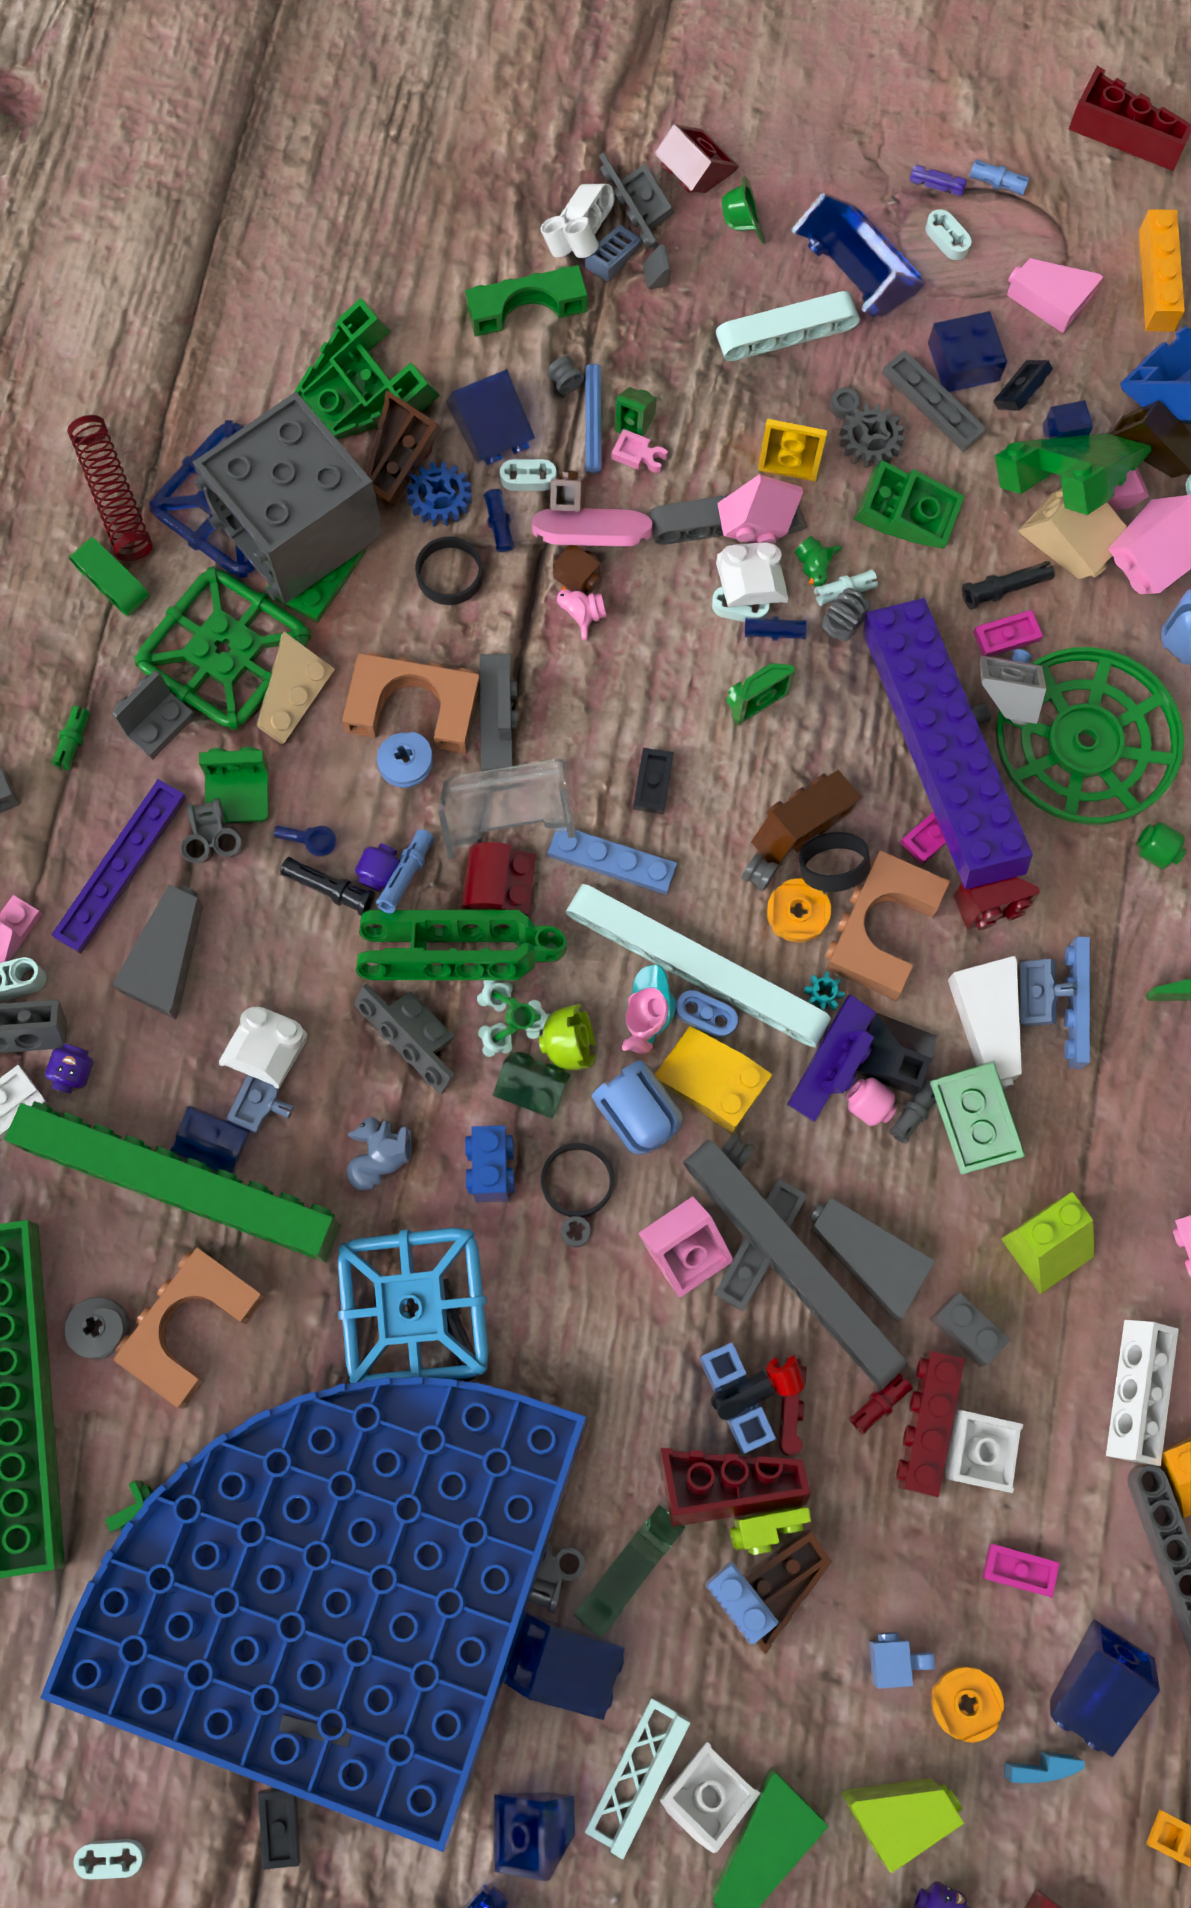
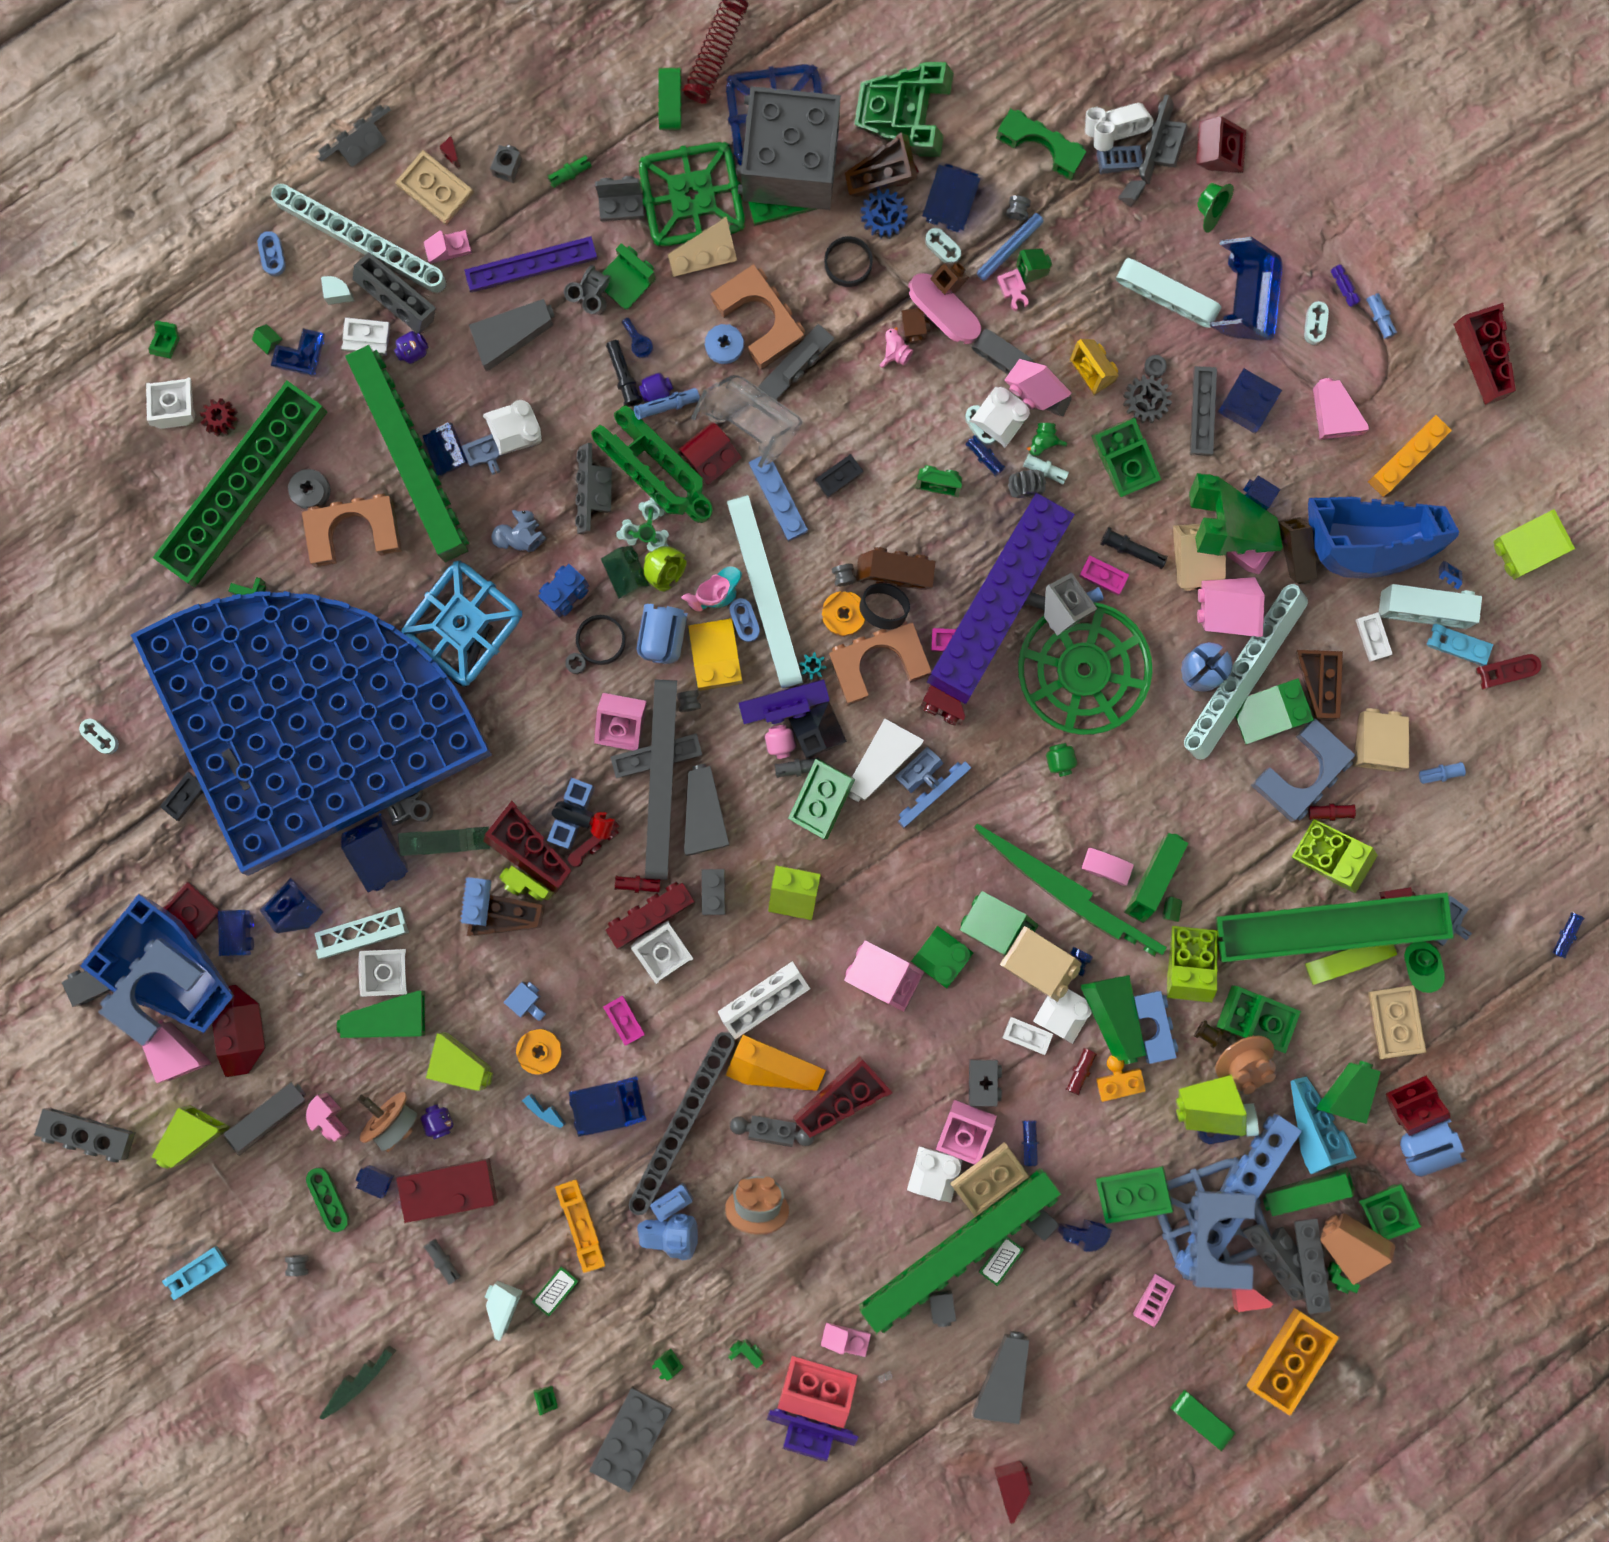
camera: 50 degrees right, 10 degrees up
clear blue pin [483,489,515,553] -> none
black plate [993,360,1053,411] -> none

